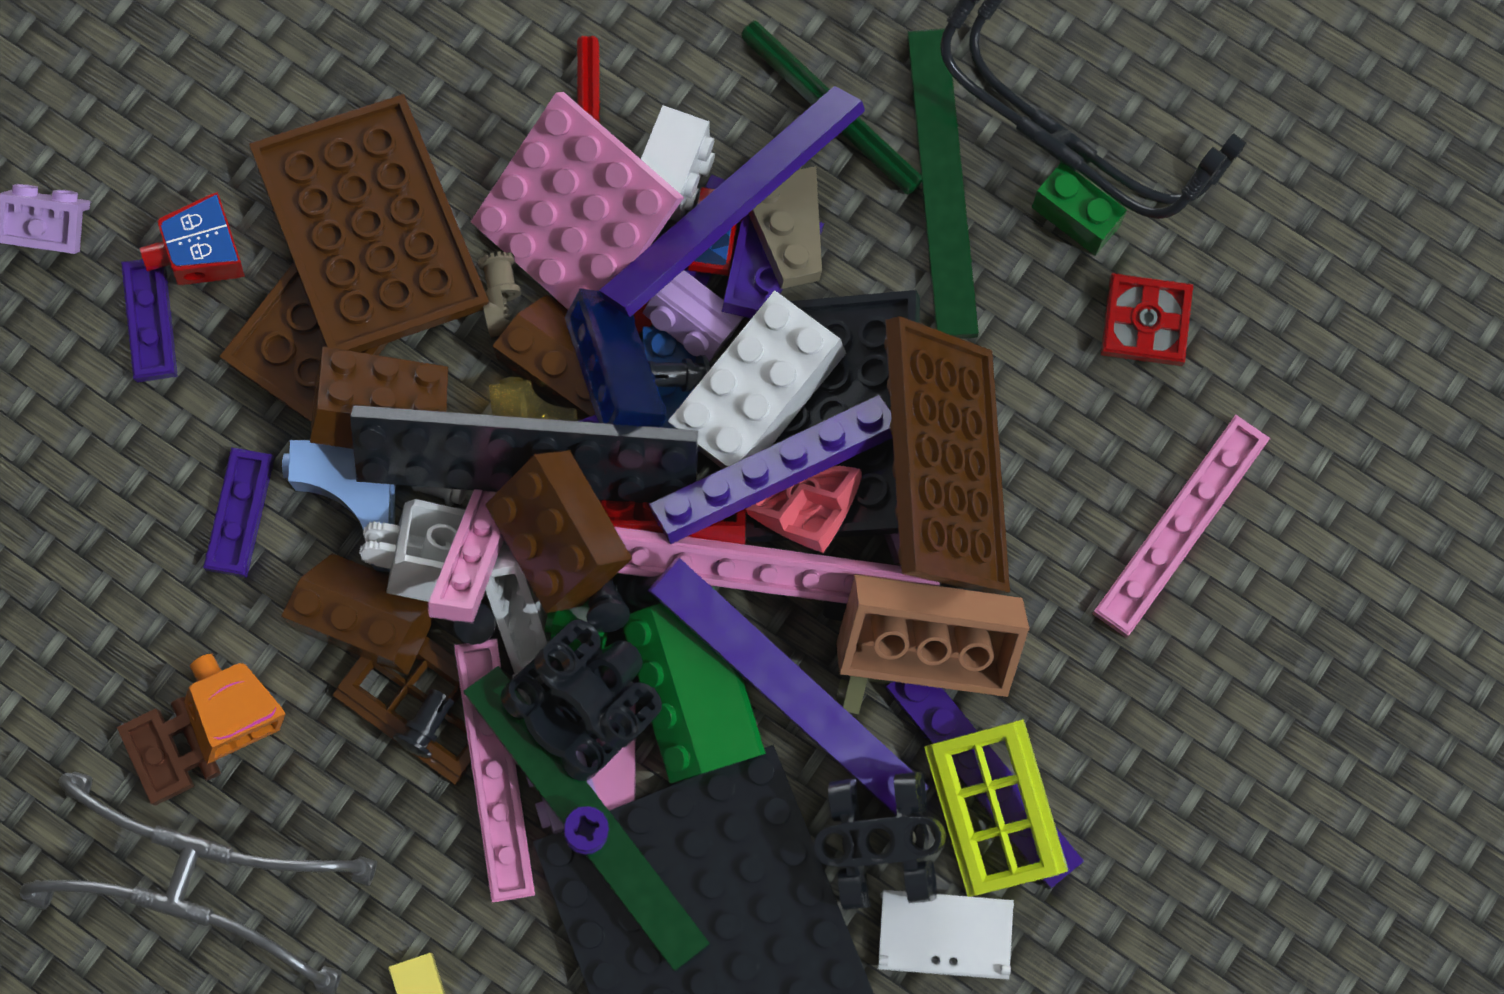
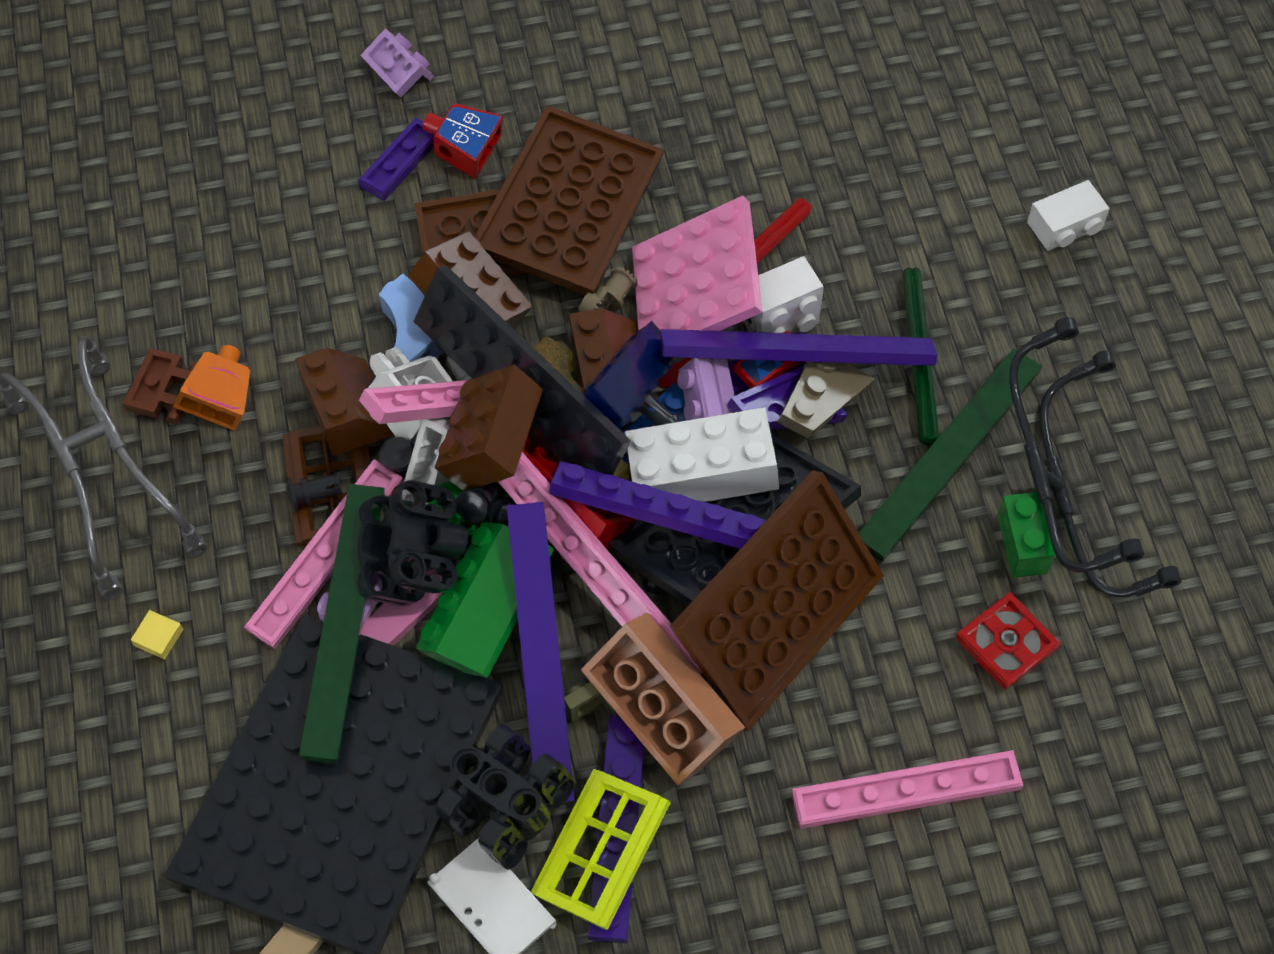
camera: 45 degrees right, 15 degrees down
dark purple tile [203,447,275,578] -> none
dark purple wheel [564,806,609,855] -> none
coral brick [746,466,862,553] -> none

